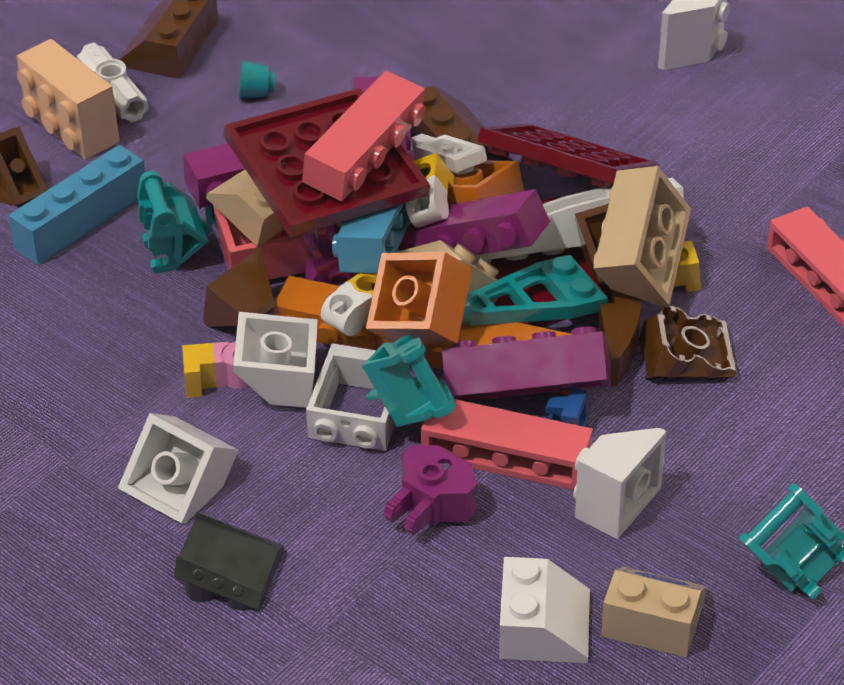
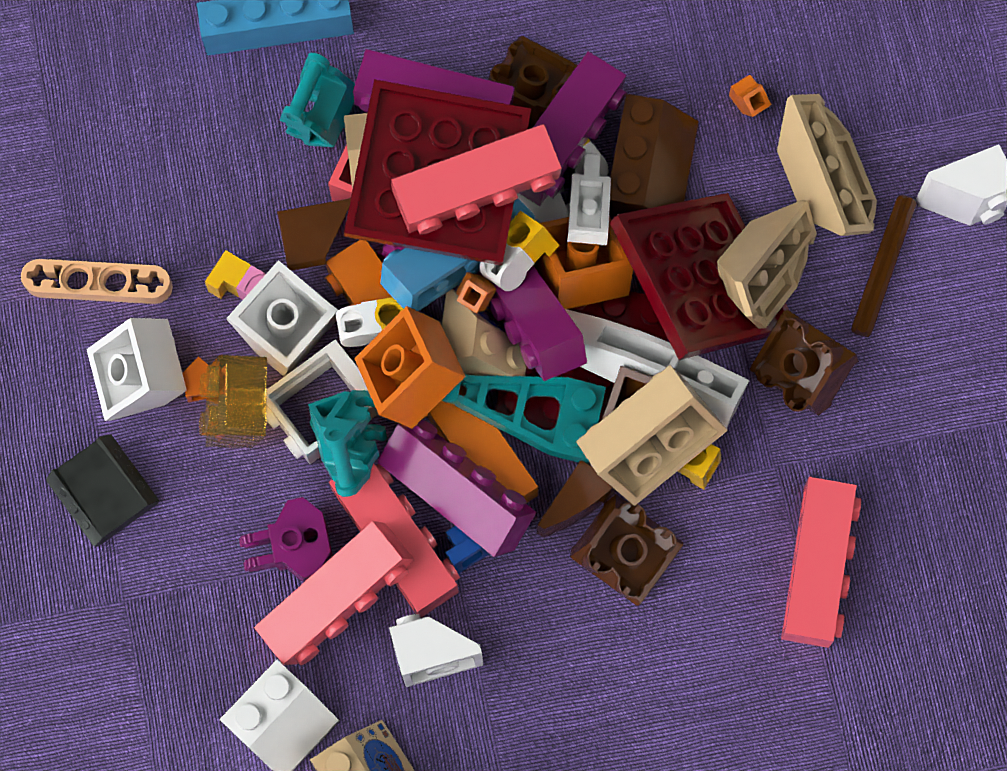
camera: 40 degrees right, 30 degrees up
none -> light nougat beam [21,259,173,304]
none -> orange piece [182,356,219,403]
none -> clear yellow brick [199,355,267,448]
none -> coral brick [254,521,415,666]
none -> orange piece [456,272,497,314]
none -> tan wedge [717,200,817,328]
none -> orange piece [729,74,771,117]
none -> reddish brown slope [749,310,859,416]
none -> tan wedge [777,94,877,236]
none -> reddish brown axle [851,195,917,337]

